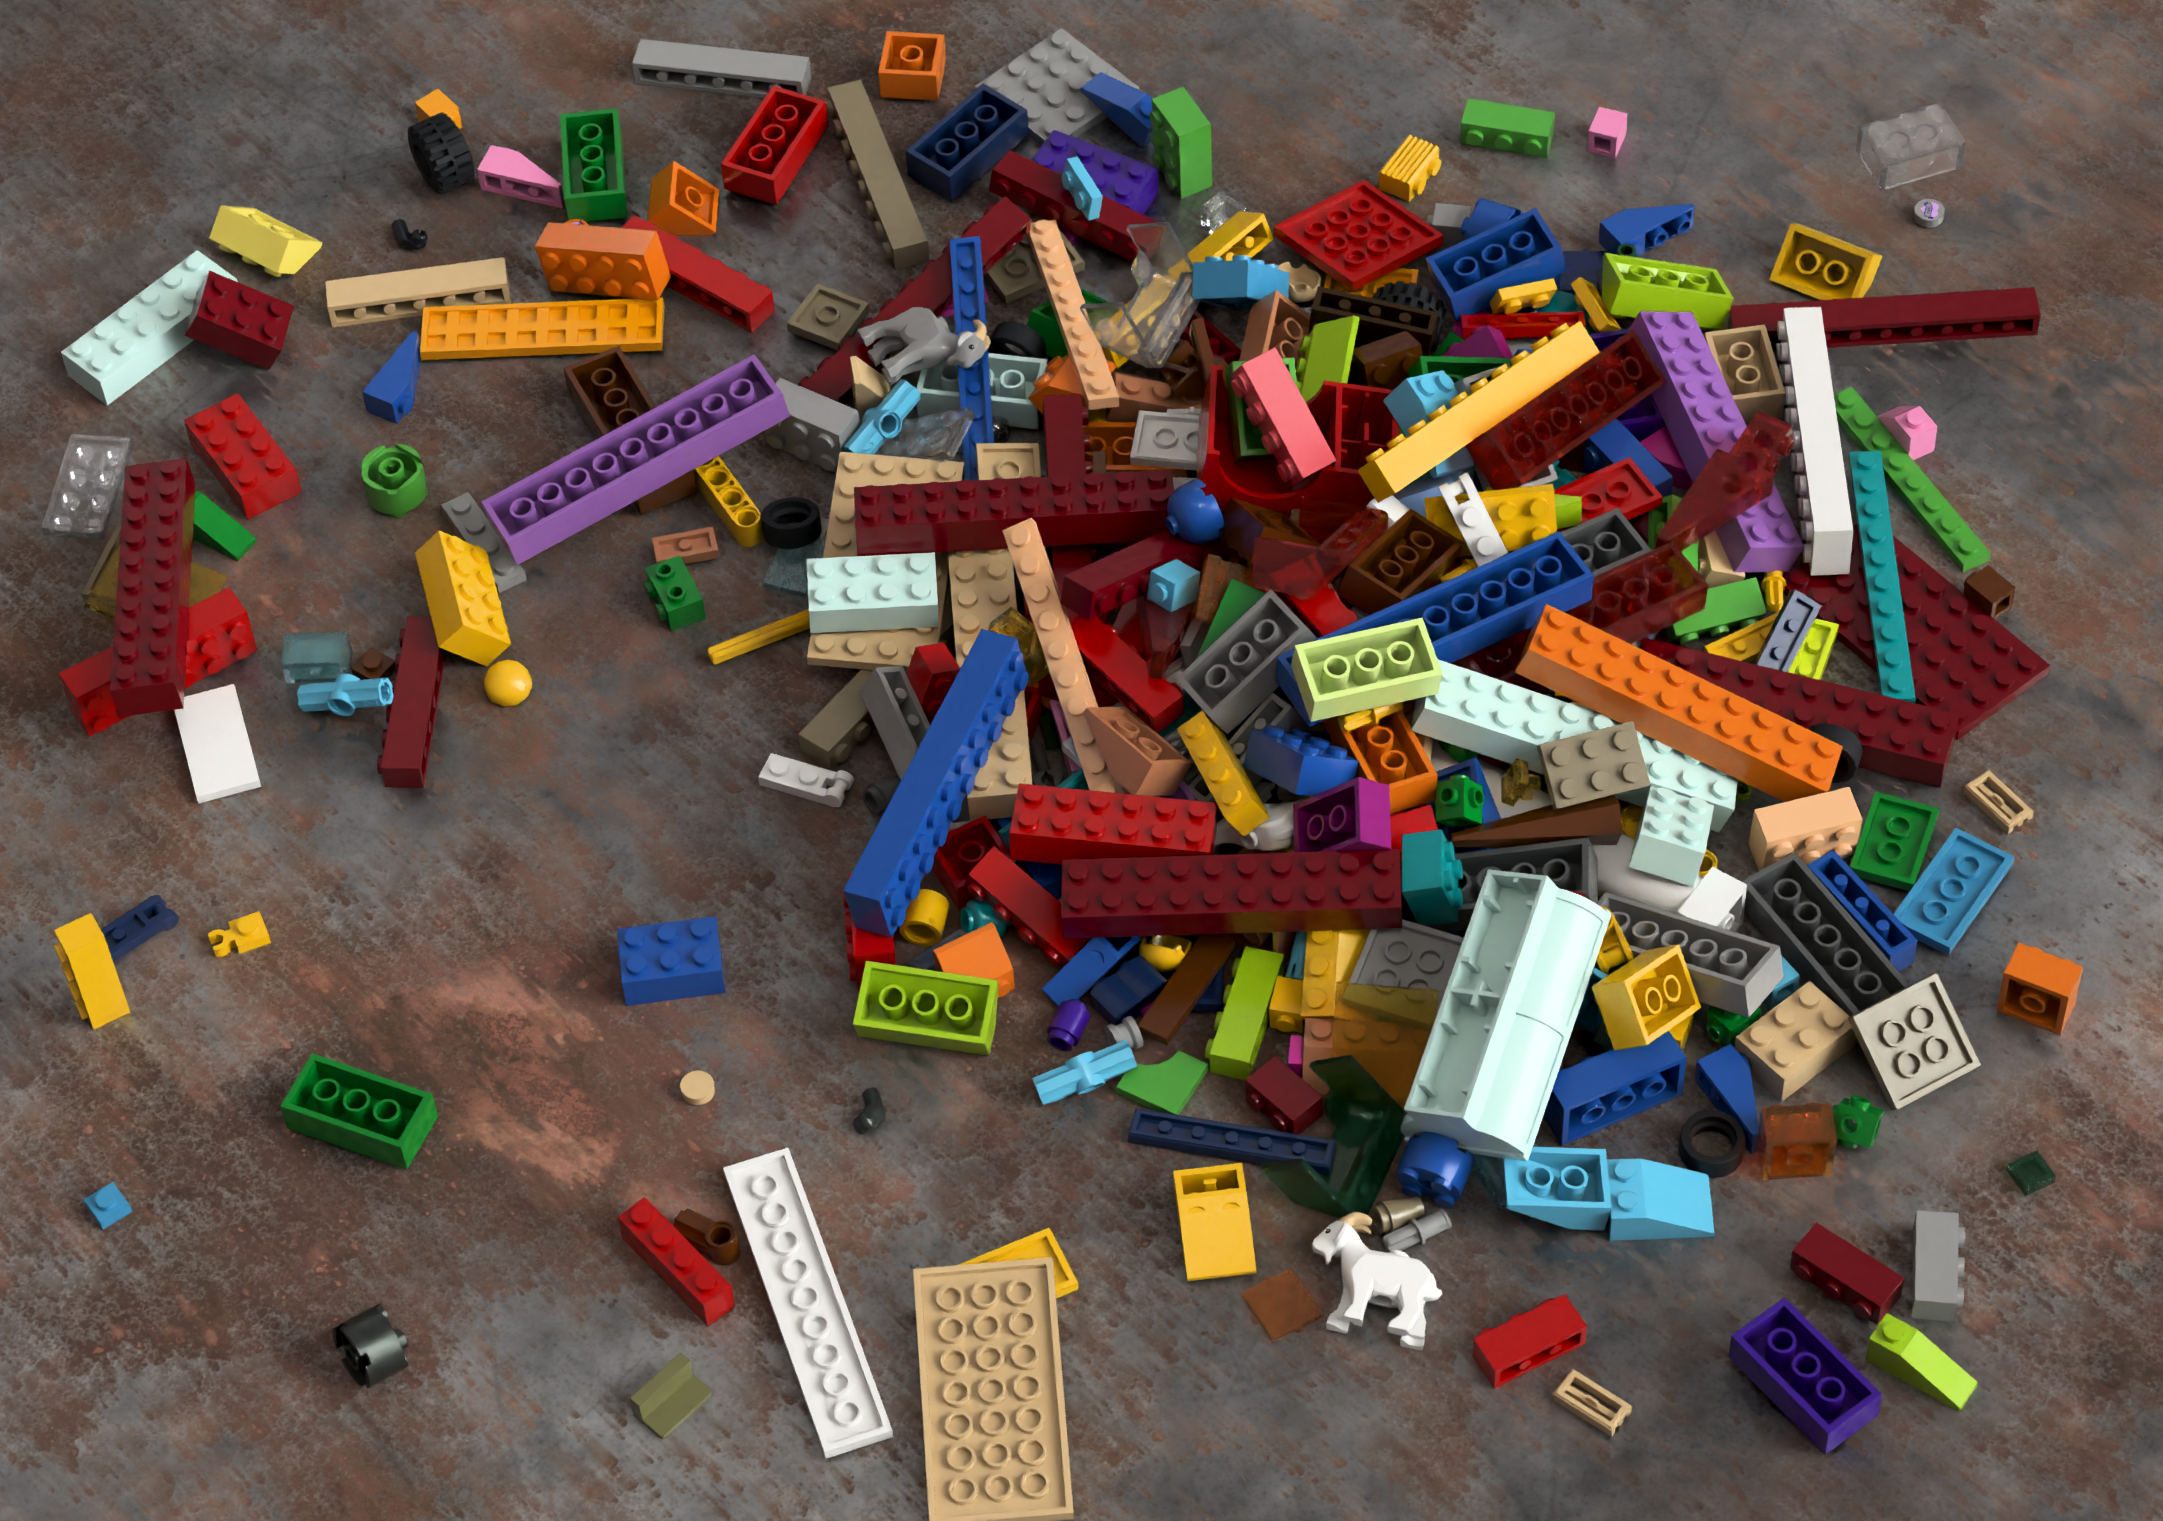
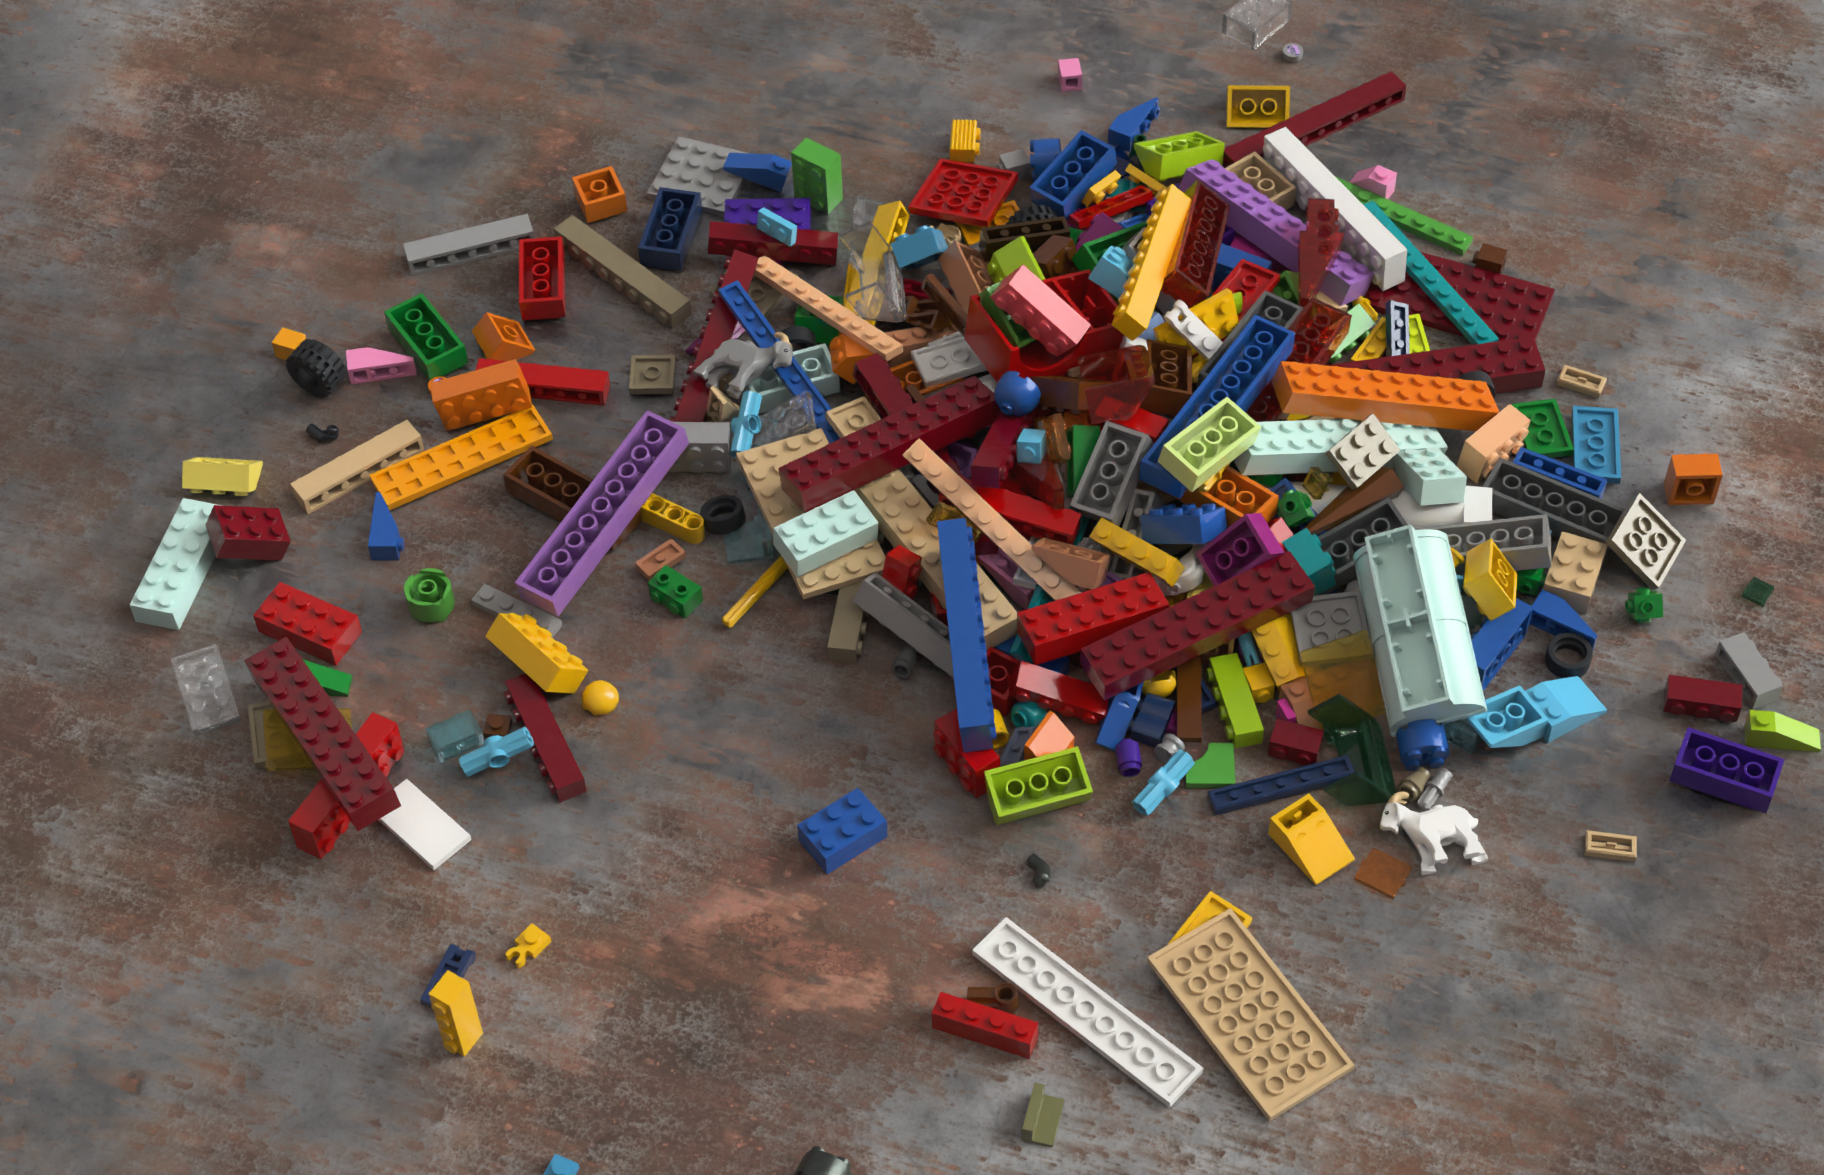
camera: 30 degrees left, 0 degrees up
green brick [280,1053,438,1170] -> none
tan tile [680,1071,715,1105] -> none
white plate [758,753,854,807] -> none
bright green brick [1460,98,1555,158] -> none
red brick [1473,1294,1587,1389] -> none
clear orange brick [1757,1103,1837,1180] -> none

